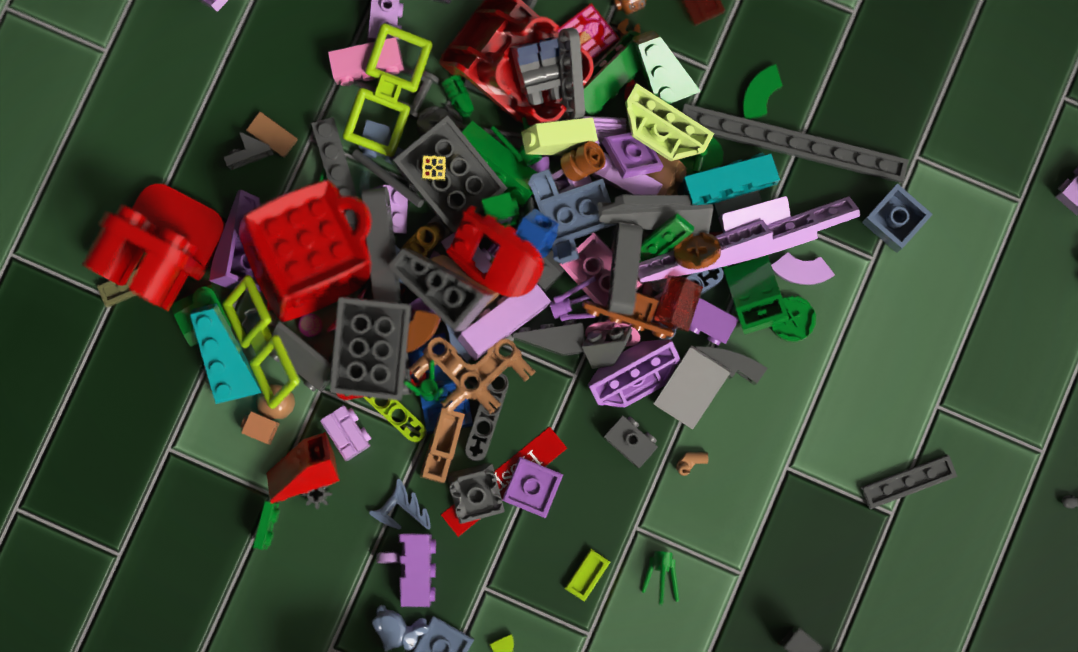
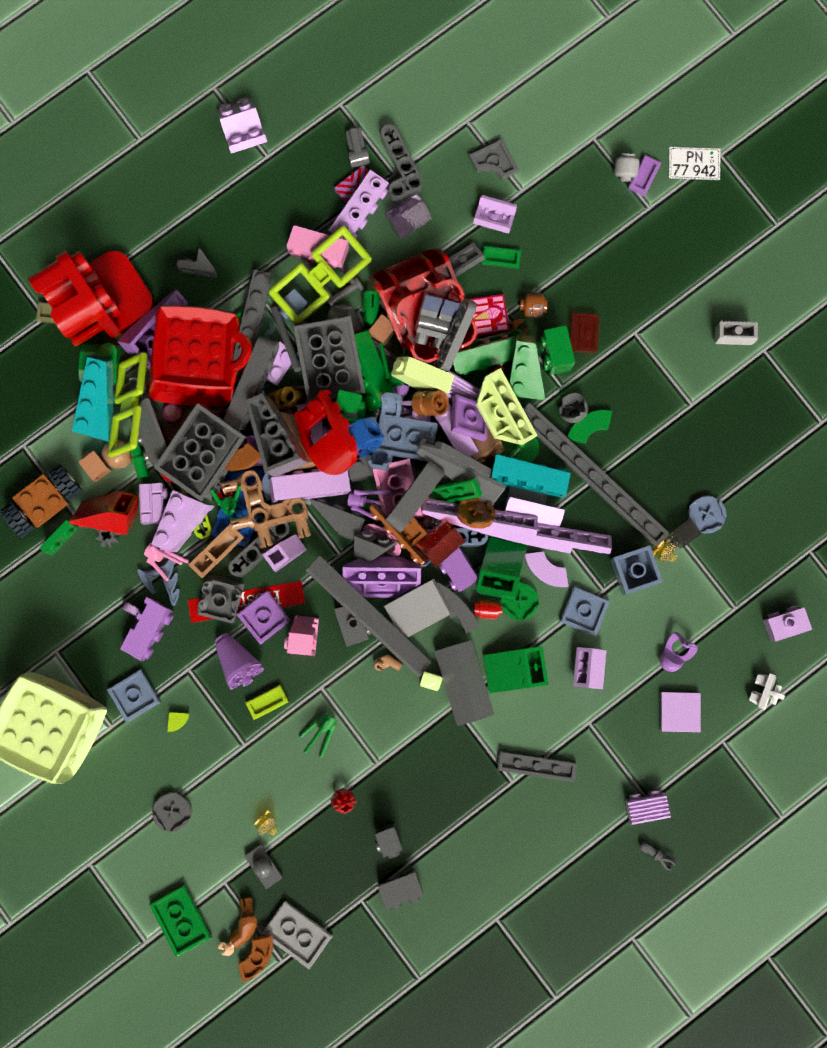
camera: 25 degrees right, 0 degrees up
medium nougat tile [247,112,298,158] -> none
sand blue animal [372,605,429,652] -> none
tile [421,155,446,181] -> none
none -> plate [0,464,82,538]
none -> green pin [128,441,149,480]
none -> bright pink plant [144,543,190,581]
none -> lavender wedge [152,490,214,552]
none -> medium lavender cone [215,633,264,689]
none -> lavender slope [263,534,307,572]
none -> bright pink wedge [284,616,319,656]
none -> dark grey tile [305,555,431,677]
none -> red gear [330,788,357,813]
none -> nougat brick [369,315,394,347]
none -> yellowish green slope [420,672,443,691]
none -> dark grey slope [434,640,494,726]
none -> red brick [474,599,502,619]
none -> green slope [483,646,549,694]
none -> green brick [538,325,575,375]
none -> dark grey hair [559,393,588,423]
none -> sand blue tile [560,586,610,637]
none -> lavender brick [573,647,606,689]
none -> lavender brick [625,790,671,825]
none -> clear yellow tile [653,541,678,563]
none -> medium lavender piece [659,632,698,672]
none -> lavender tile [660,692,701,732]
none -> clear smoke brick [669,518,702,549]
none -> sand blue tile [687,495,727,534]

